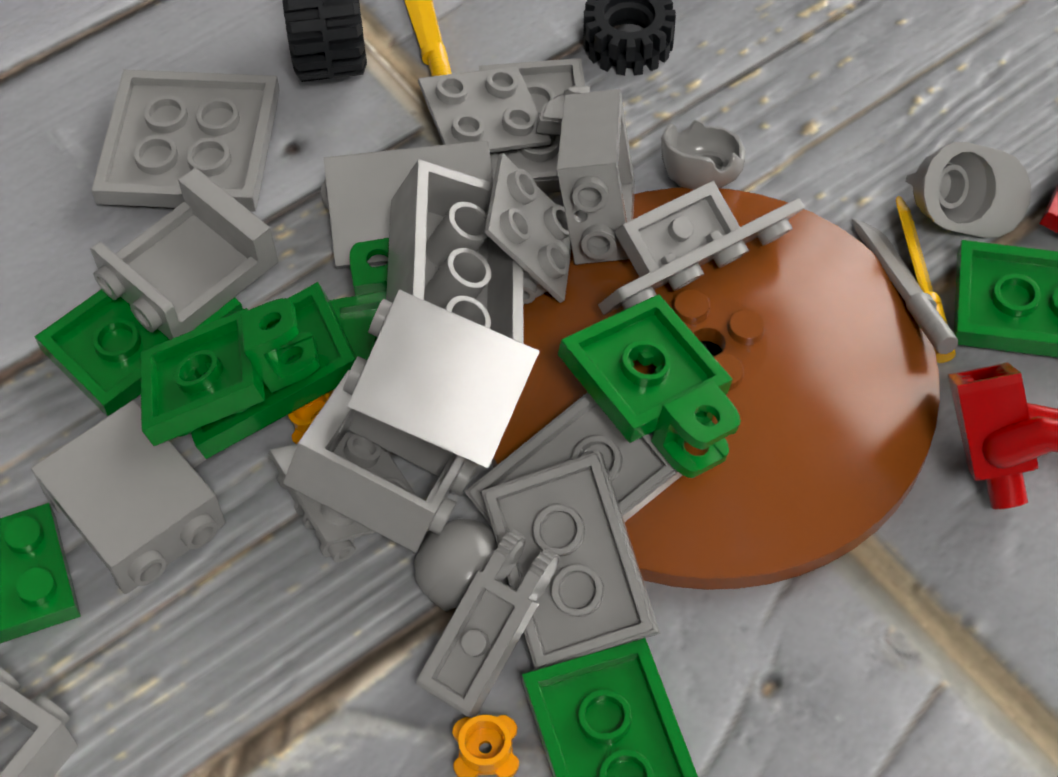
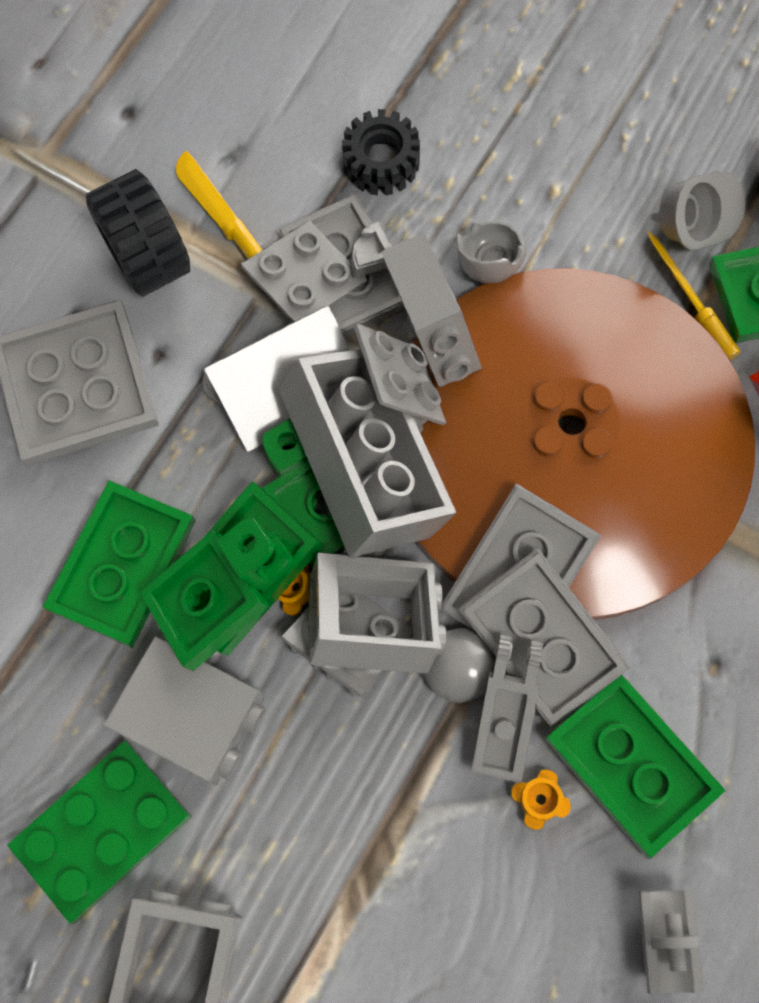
camera: 20 degrees left, 15 degrees up
light grey panel [90,167,278,339] -> none
panel [343,289,540,468] -> none
green plate [557,294,741,478] -> none
light grey bracket [598,180,805,315] -> none
light grey piece [852,219,958,354] -> none

